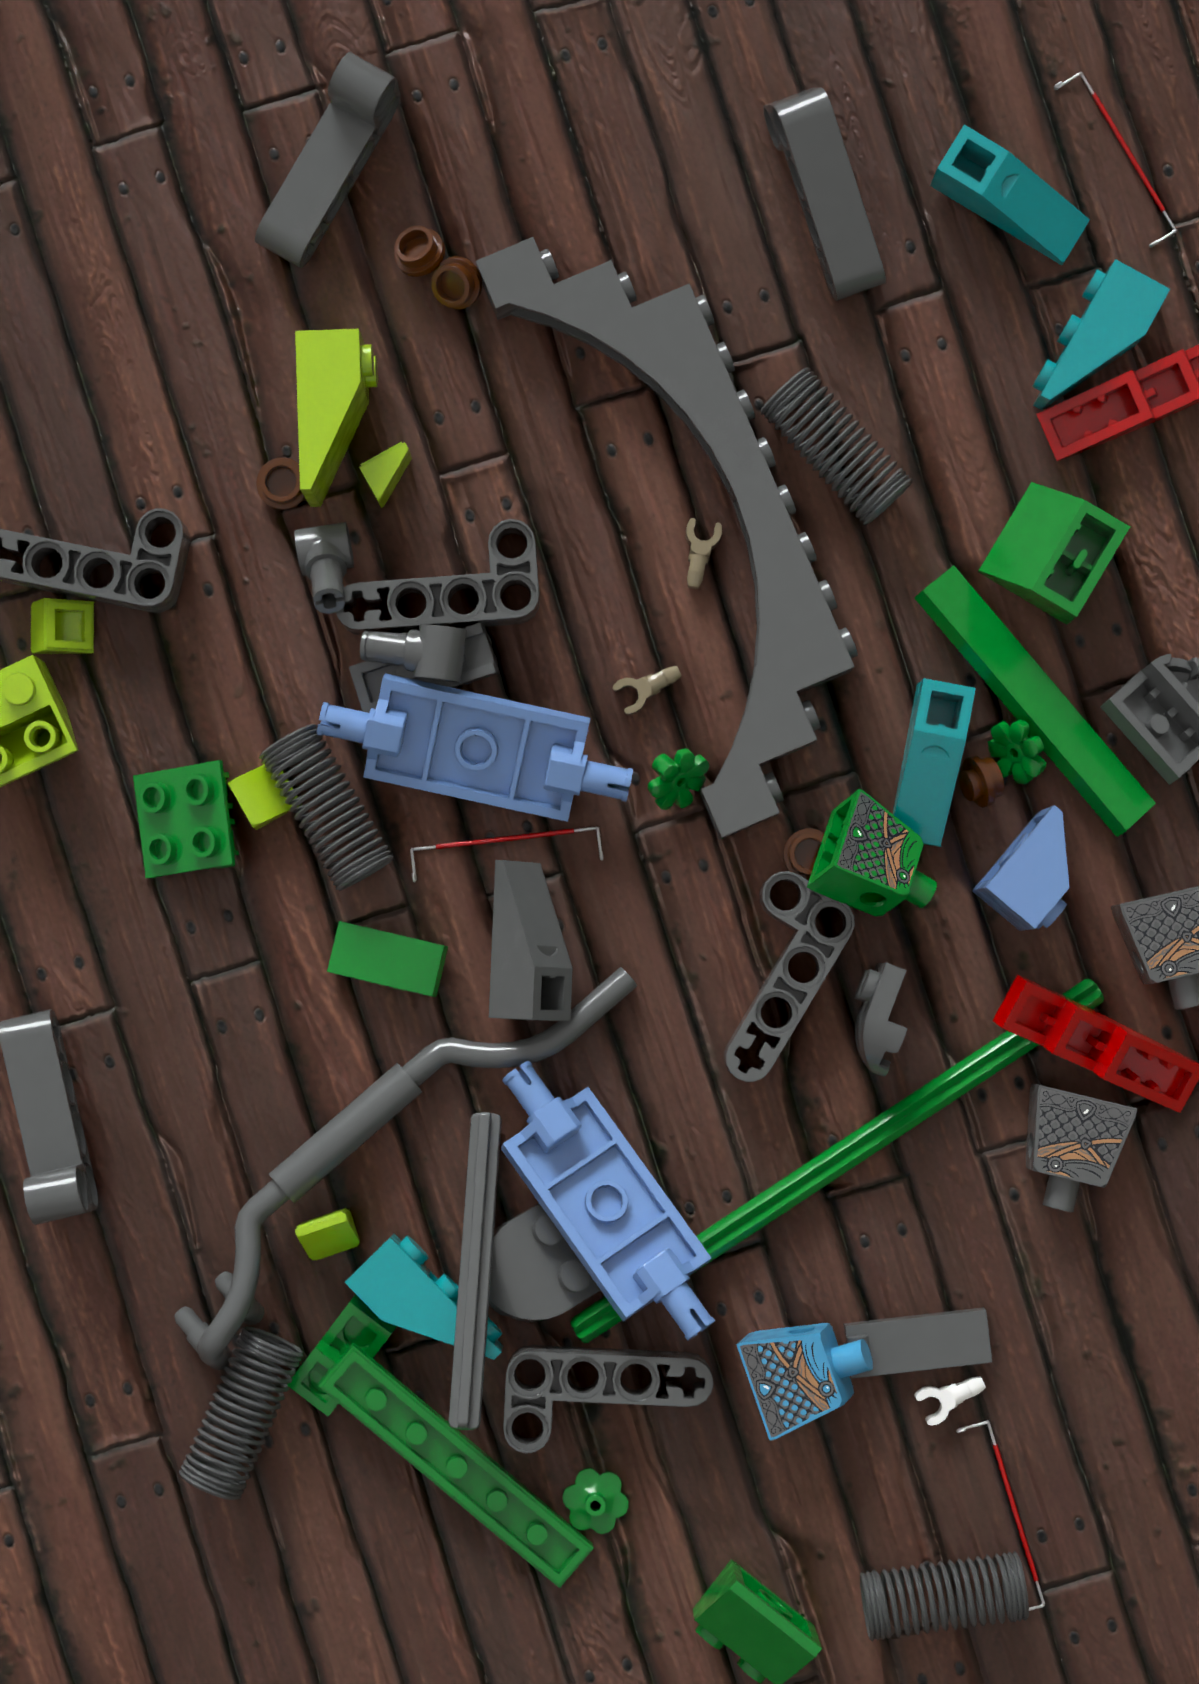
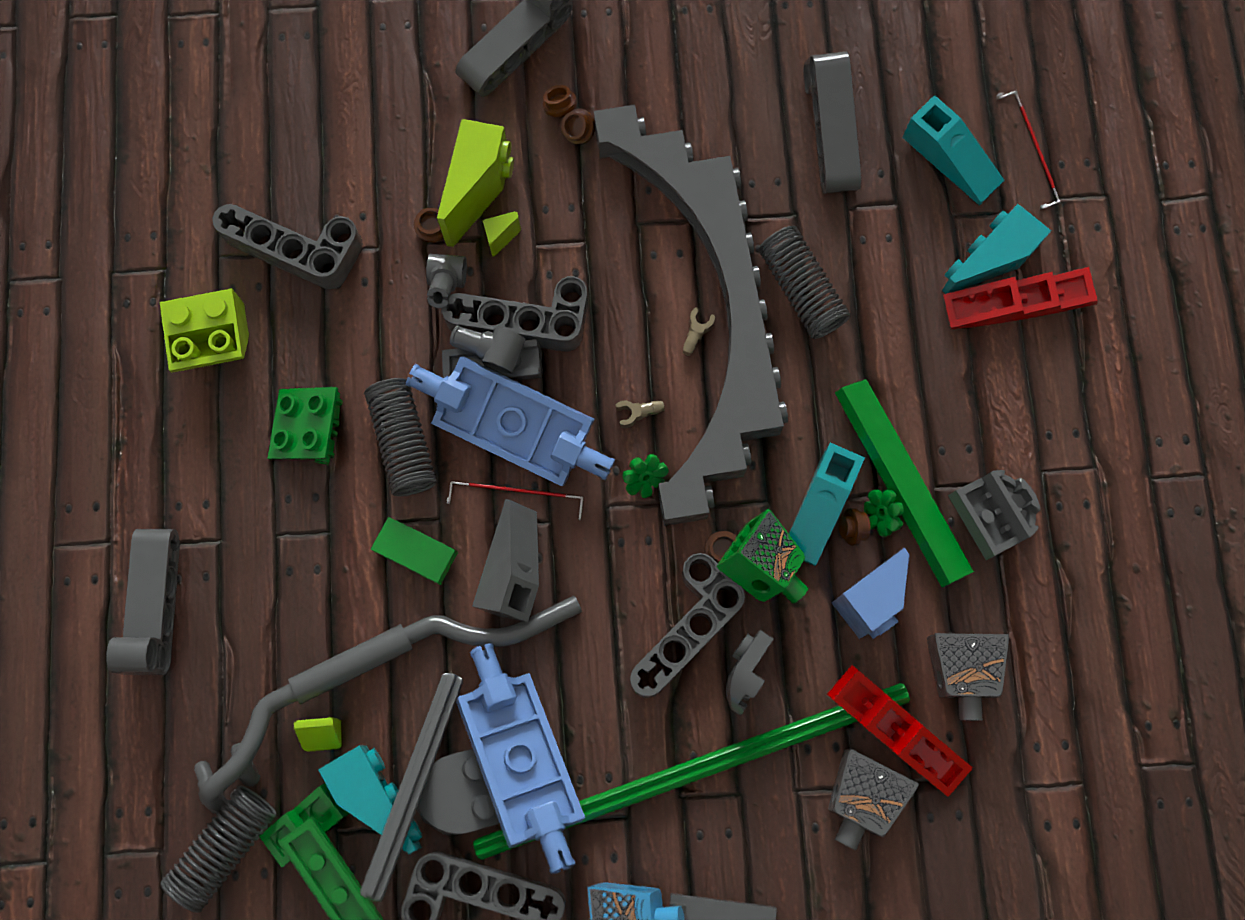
camera: 15 degrees right, 10 degrees down
lime slope [31,598,94,654] -> none
lime slope [228,764,302,830] -> none
green slope [978,482,1130,625] -> none

